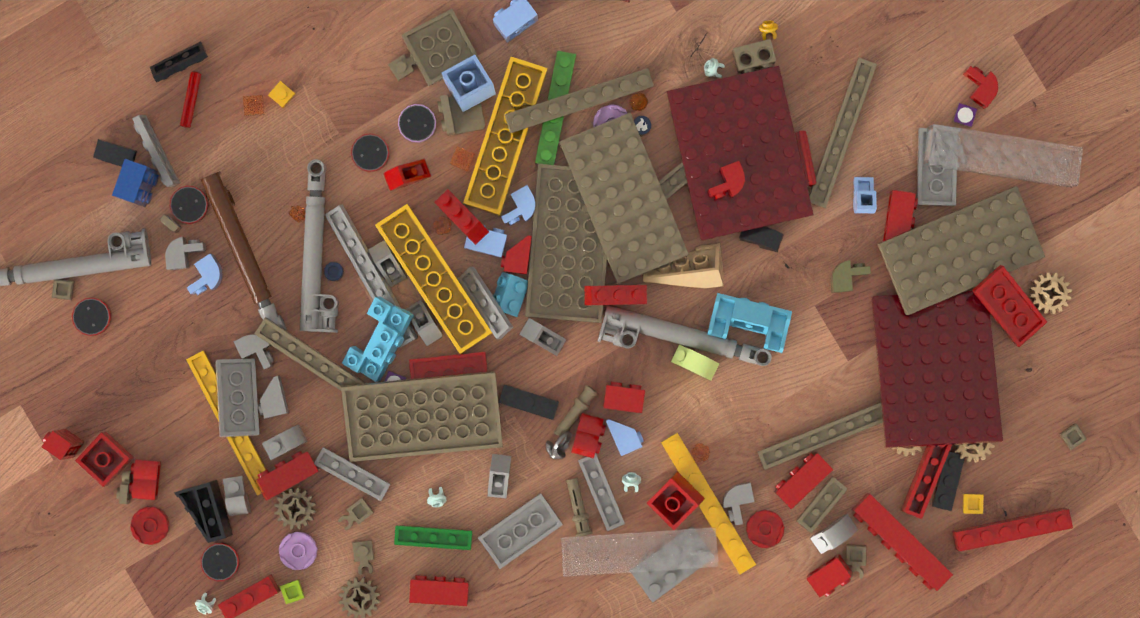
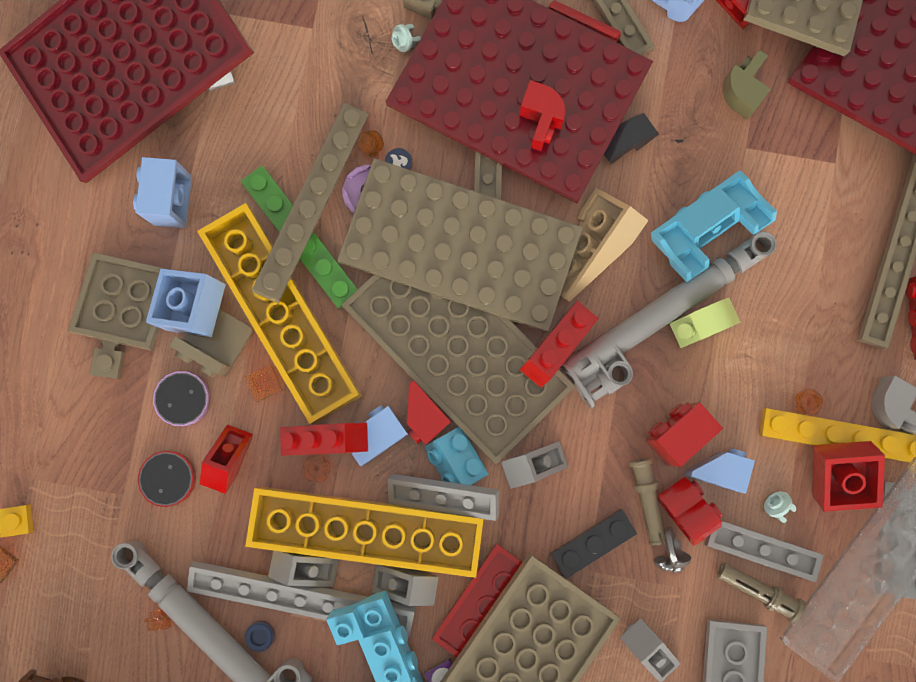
camera: 45 degrees left, 5 degrees down
light blue brick [501,185,535,226] -> none

